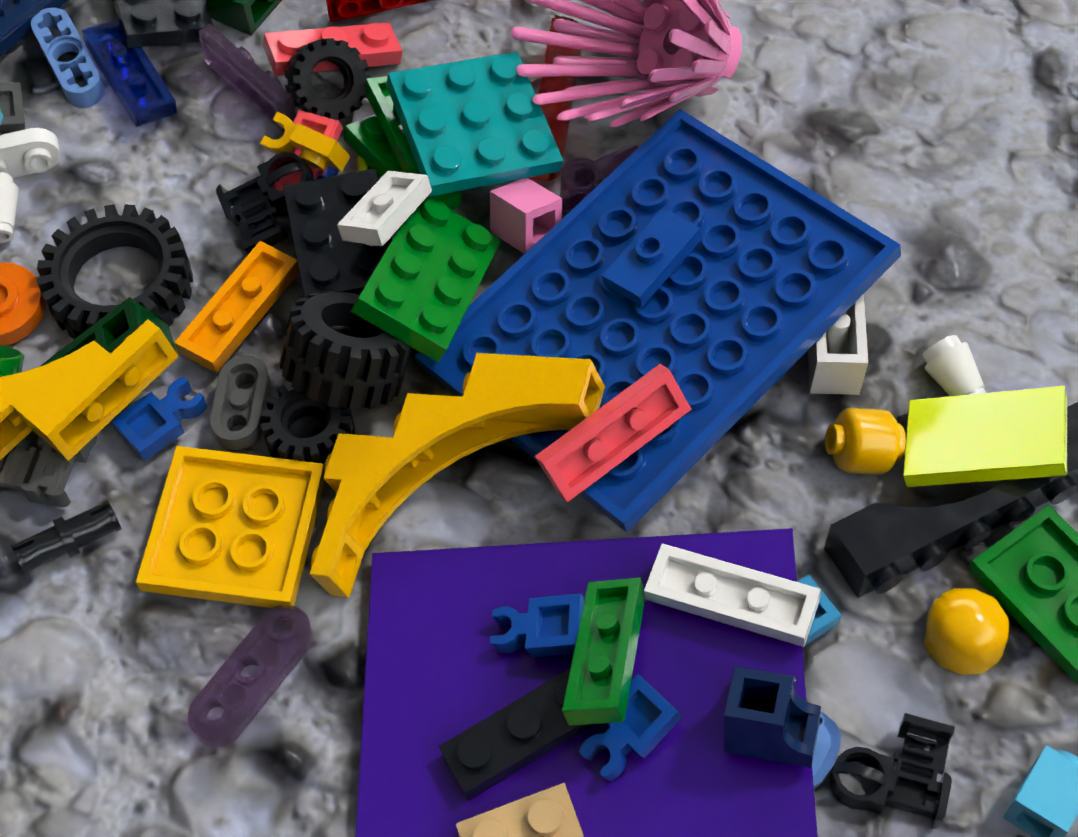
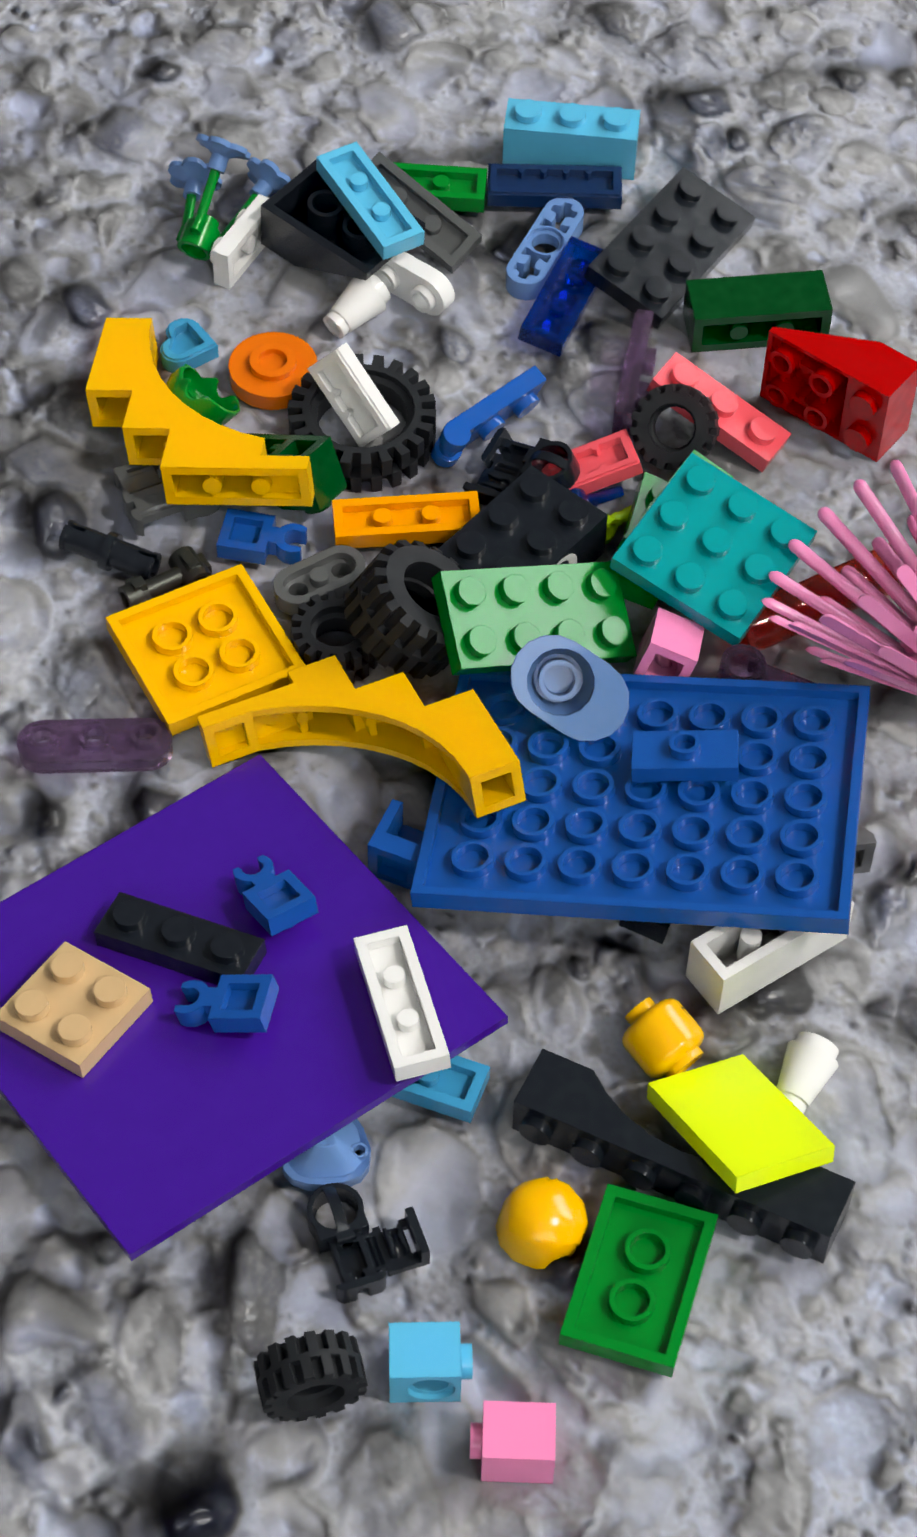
camera: 50 degrees right, 5 degrees down
yellow plate [260,112,350,172] -> none
white plate [337,171,432,246] -> none
coral plate [534,364,692,503] -> none
green plate [562,577,645,726] -> none
dark blue brick [724,666,821,768] -> none
none -> pearl dark grey bar [118,546,212,609]
none -> white plate [307,342,400,447]
none -> blue panel [367,799,424,890]
none -> blue plate [431,365,547,468]
none -> medium blue piece [511,635,629,741]

